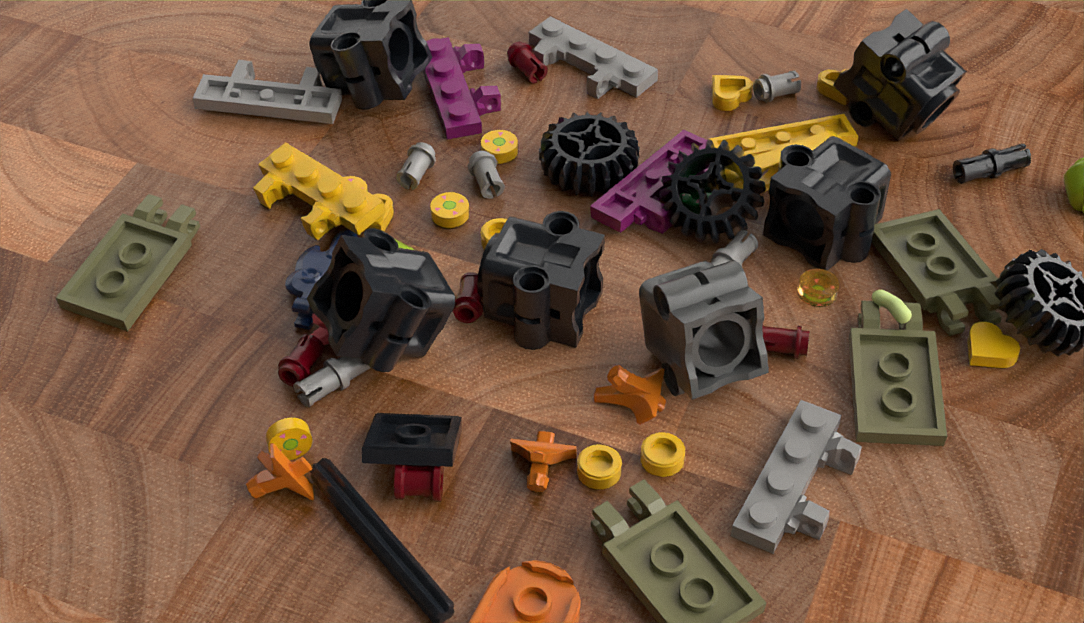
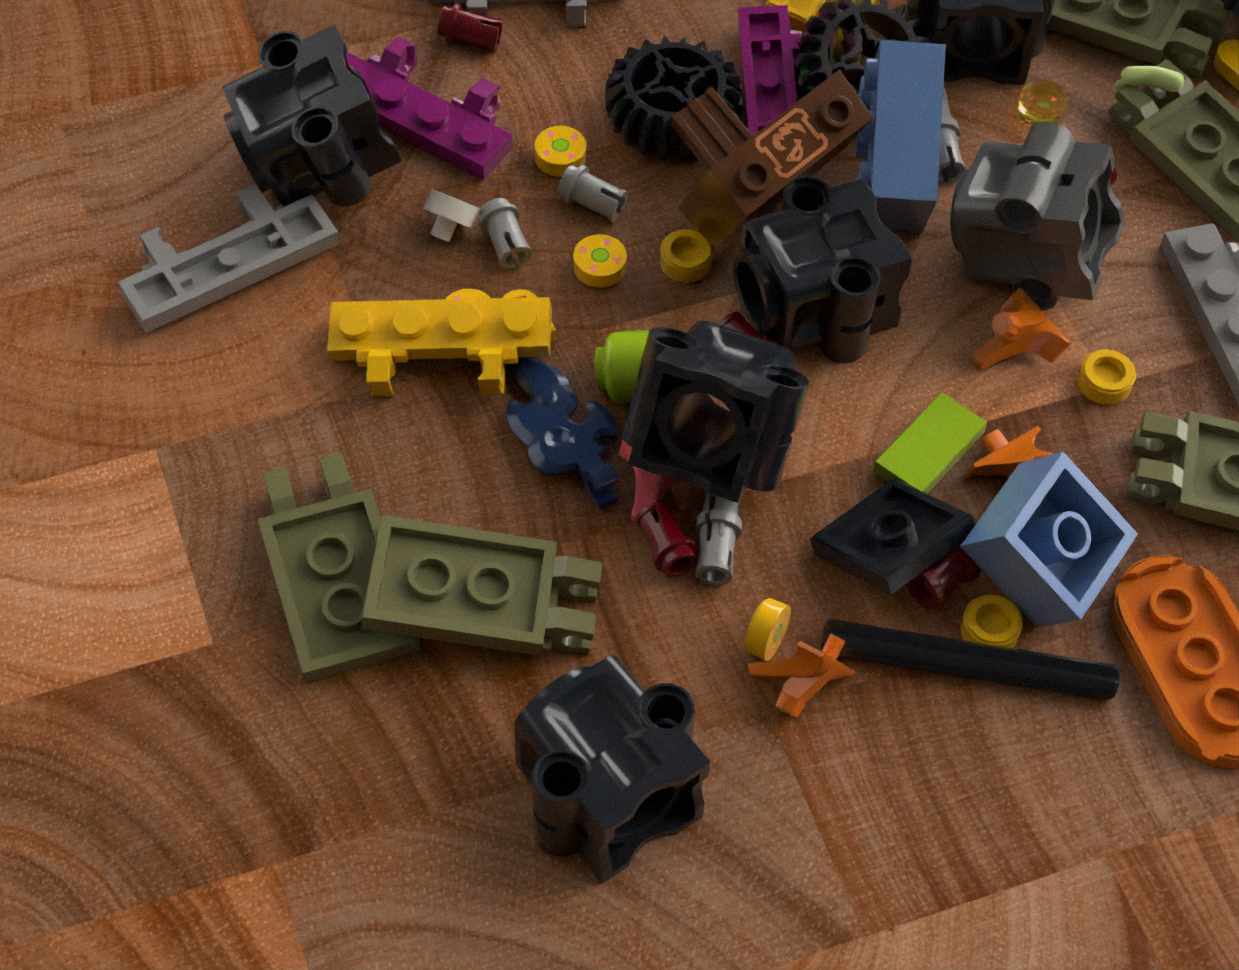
camera: 45 degrees left, 10 degrees up
yellow tile [577,445,622,489] -> none
none -> olive tile [362,515,602,656]
none -> white tile [423,189,480,242]
none -> black piece [514,655,710,884]
none -> reddish brown piece [670,70,873,249]
none -> medium blue brick [854,40,946,231]
none -> lime tile [873,392,987,494]
none -> medium blue brick [960,451,1138,627]
none -> yellow tile [960,595,1023,648]

